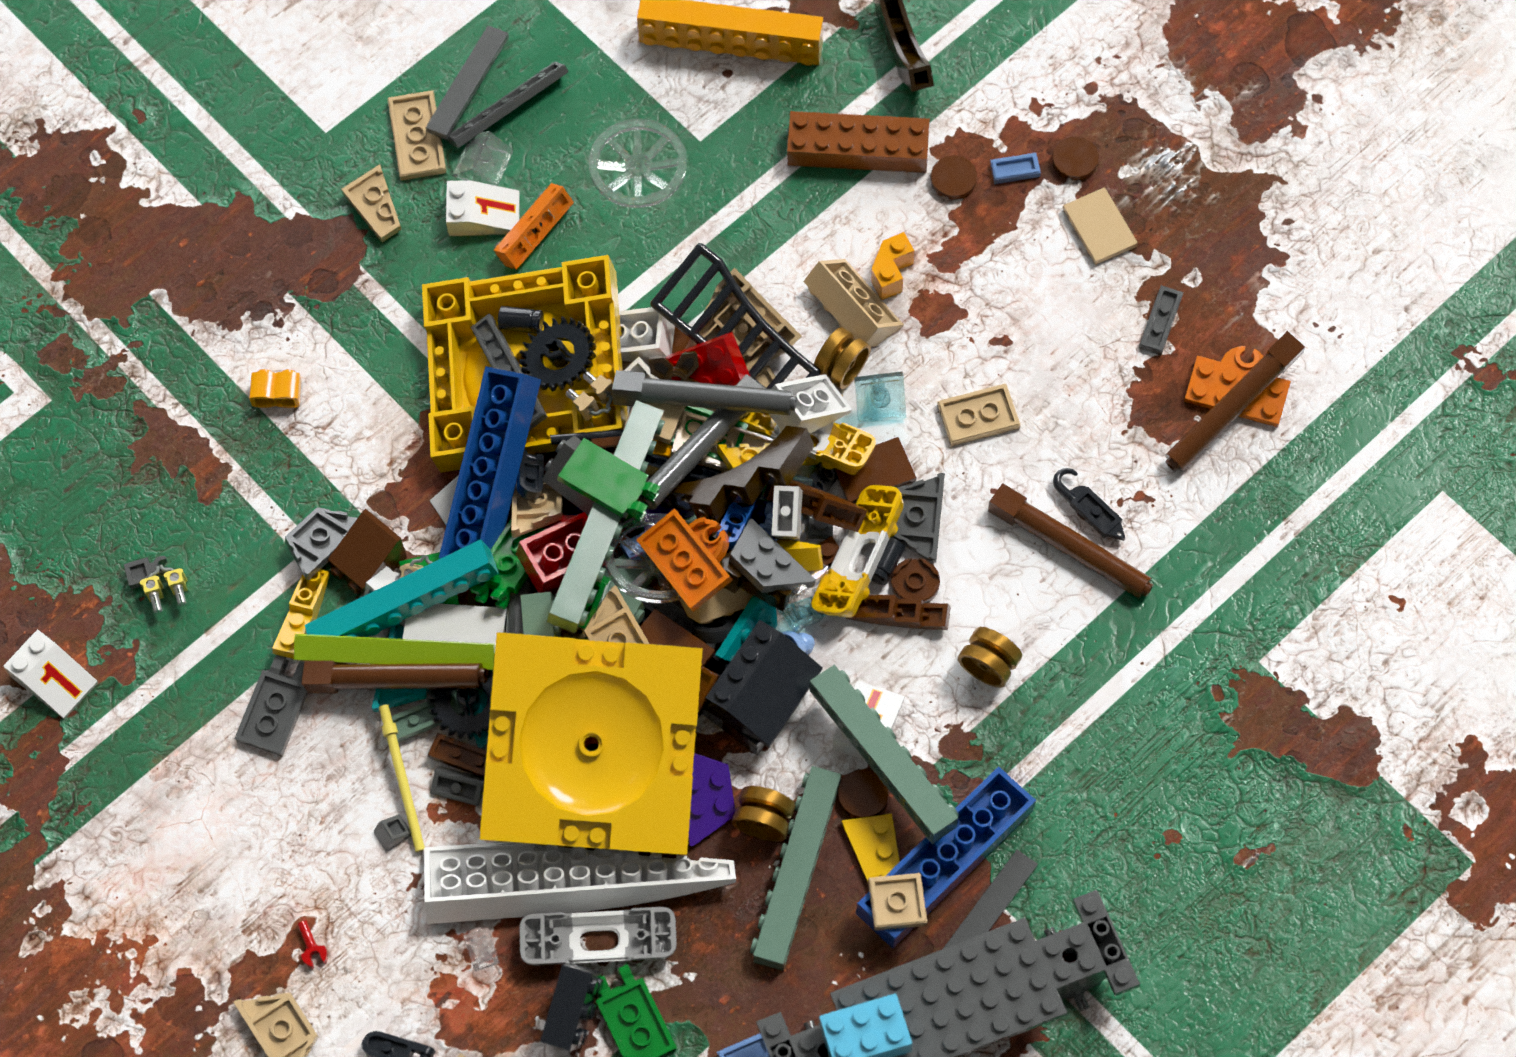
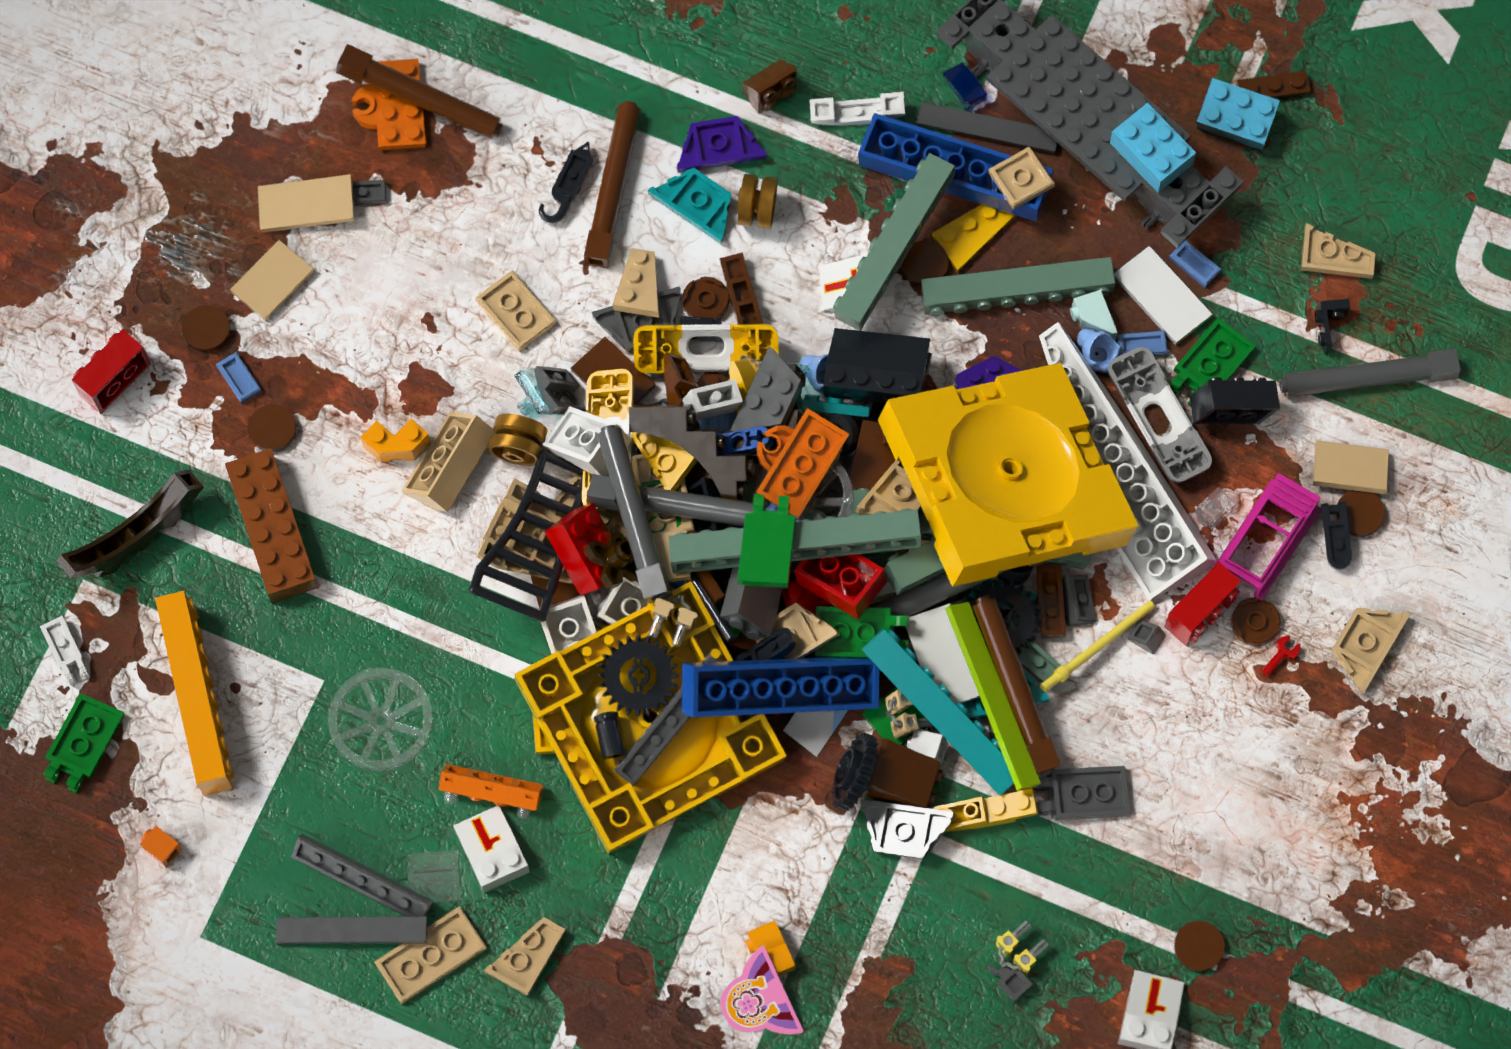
camera: 115 degrees left, 5 degrees up
pearl gold wheel [732,786,796,842] -> none
none -> red brick [72,329,151,414]
none -> tan tile [258,174,355,233]
none -> dark grey slope [534,366,586,414]
none -> tan wing [612,248,659,318]
none -> teal wing [648,167,731,244]
none -> dark purple wing [677,116,767,173]
none -> sticker [720,946,803,1034]
none -> reddish brown slope [742,59,797,114]
none -> white slope [810,92,905,126]
none -> black gear [831,732,878,811]
none -> clear blue slope [942,62,987,111]
none -> light aqua slope [1070,290,1117,340]
none -> light blue piece [1077,328,1121,373]
none -> white tile [1114,246,1212,345]
none -> medium blue tile [1116,331,1168,357]
none -> red brick [1164,562,1241,646]
none -> reddish brown tile [1173,921,1225,972]
none -> dark pink piece [1214,473,1321,601]
none -> reddish brown tile [1231,597,1281,647]

